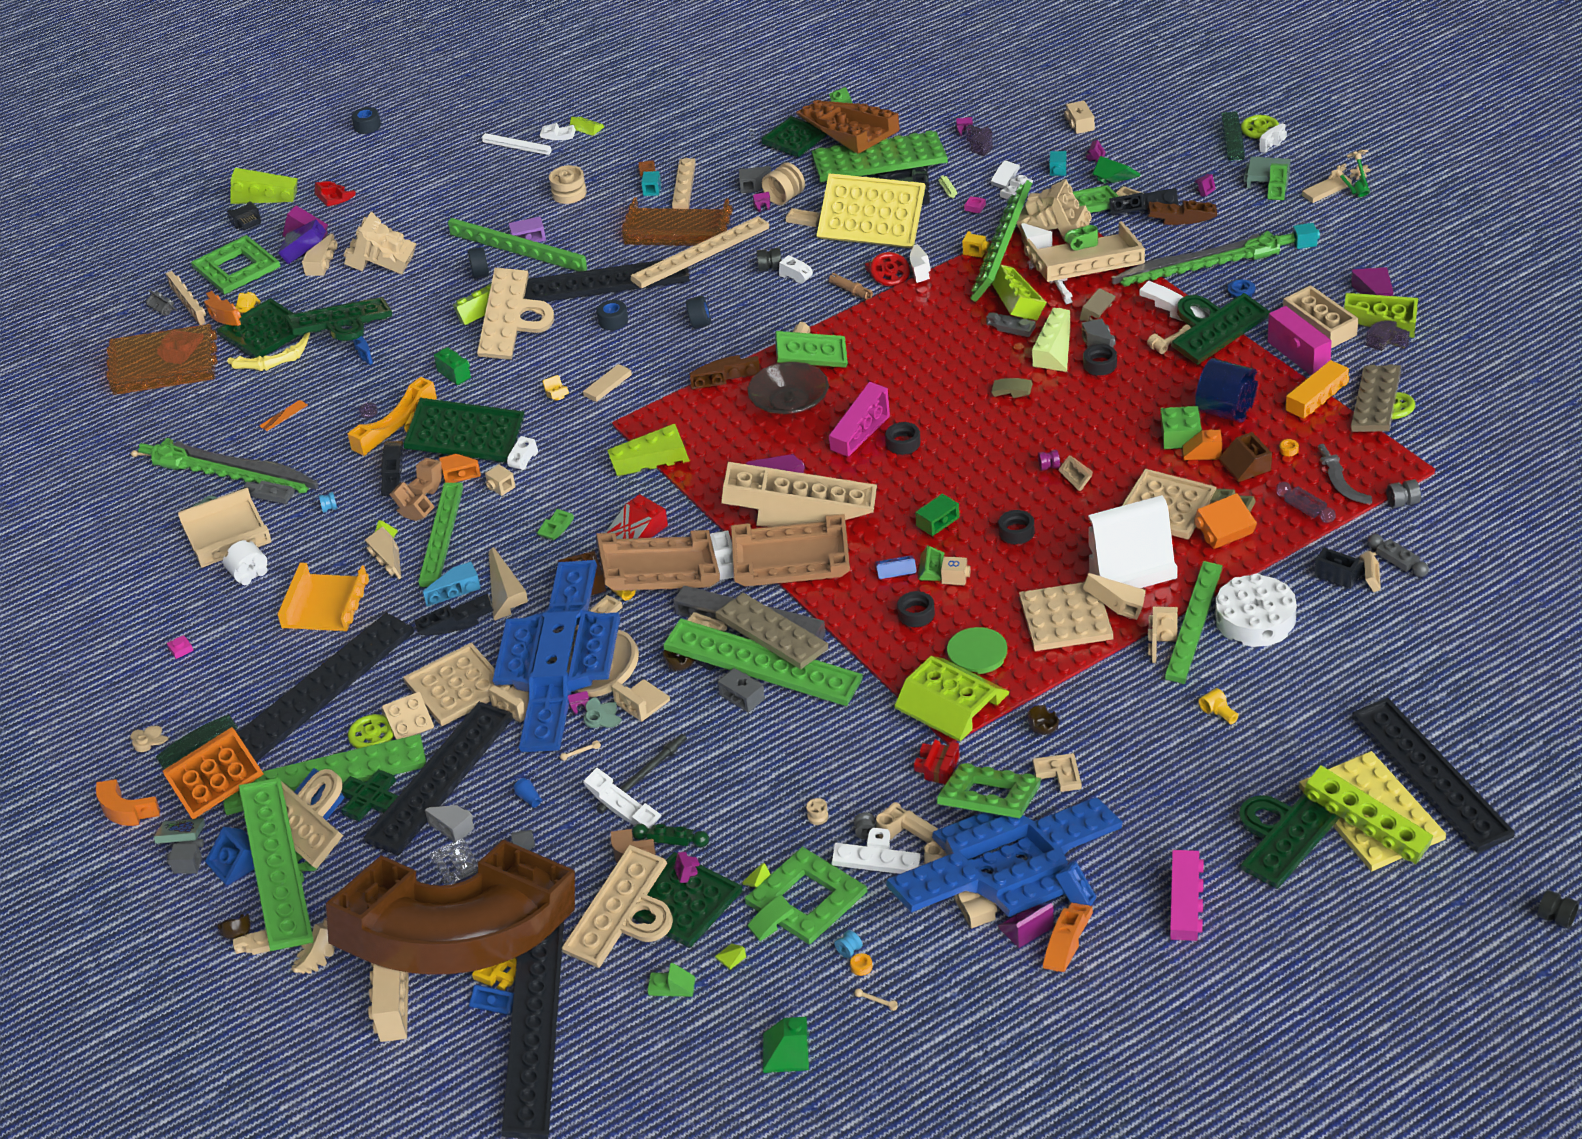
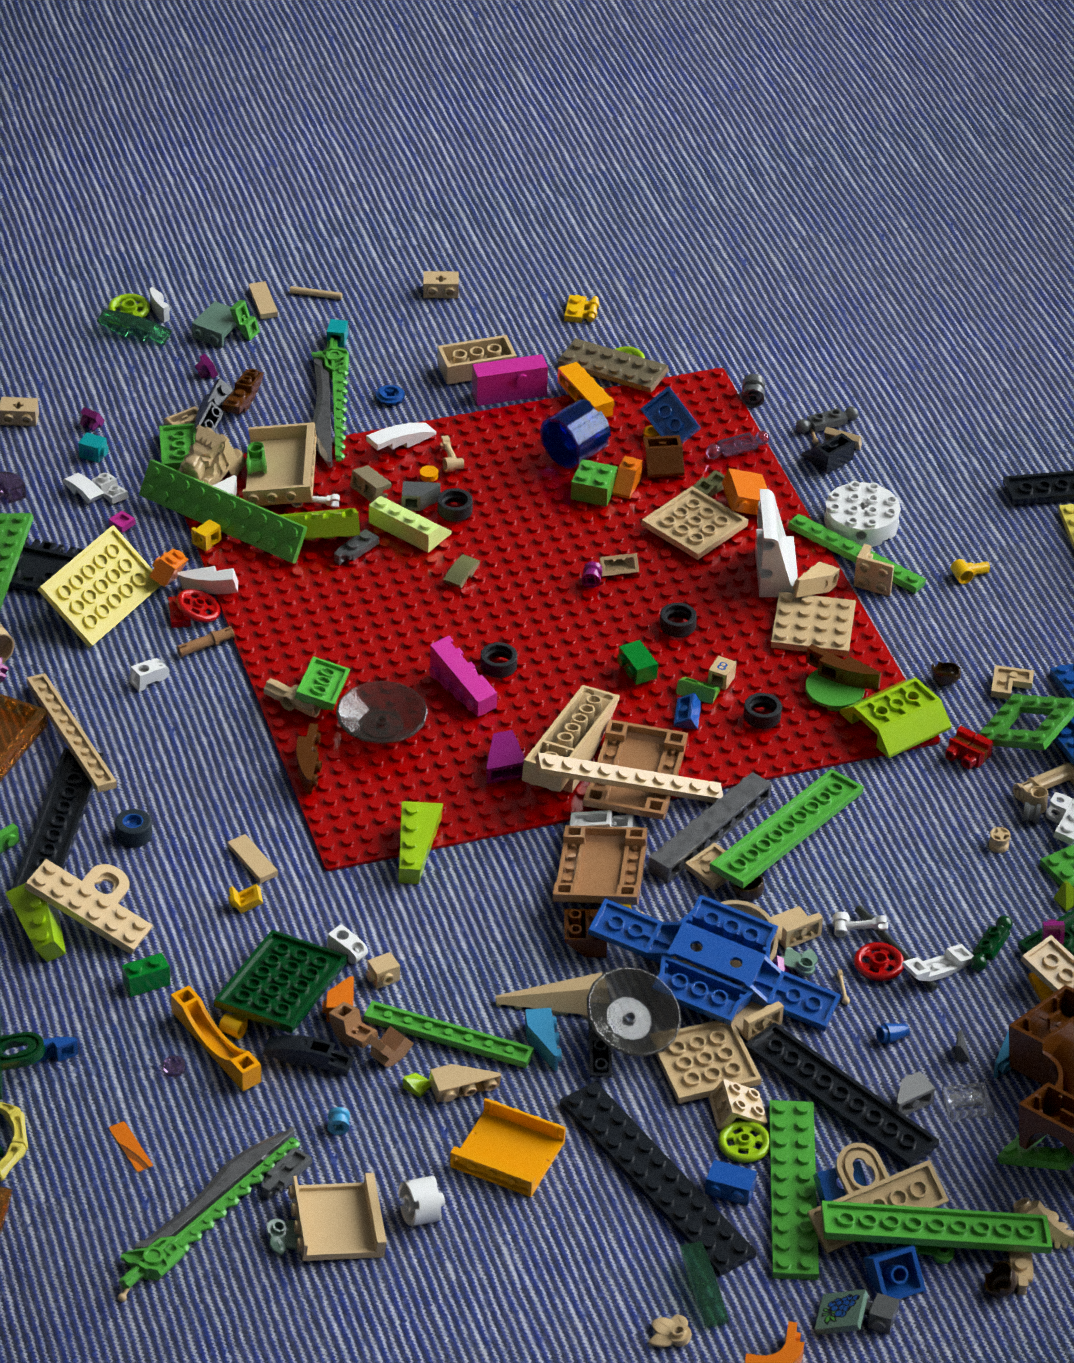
camera: 80 degrees left, 0 degrees up
orange slope [163,727,264,819] -> none
dark pink plate [166,635,193,659] -> none
dark green plate [341,769,398,822] -> none
bright green slope [537,509,574,540] -> none
red slope [605,494,668,539] -> none
medium nougat brick [611,829,656,863] -> none
black wheel [686,295,711,329] -> none
dark tan plate [716,593,828,669] -> none
dark grey brick [718,668,765,713] -> none
pearl dark grey wheel [757,247,781,272] -> none
tan tile [786,208,821,227] -> none
yellowish green axle [939,175,957,198] -> none
green slope [1093,156,1141,184] -> none
dark green plate [1171,293,1270,365] -> none
flat silver sword [1317,444,1372,504] -> none
plant [1329,149,1371,197] -> none
lime wedge [1344,293,1418,338] -> none
magenta slope [1351,267,1393,296] -> none
clear purple brick [1366,321,1410,351] -> none
none -> orange brick [149,549,189,587]
none -> tan bar [290,286,342,300]
none -> light orange tile [420,466,438,482]
none -> tan brick [423,271,459,298]
none -> tan plate [535,752,723,803]
none -> yellow plate [564,295,600,323]
none -> clear smoke dish [586,967,681,1057]
none -> blue plate [641,386,701,444]
none -> blue brick [705,1160,757,1205]
none -> reddish brown slope [806,644,881,689]
none -> white brick [833,912,888,937]
none -> red plate [854,942,904,981]

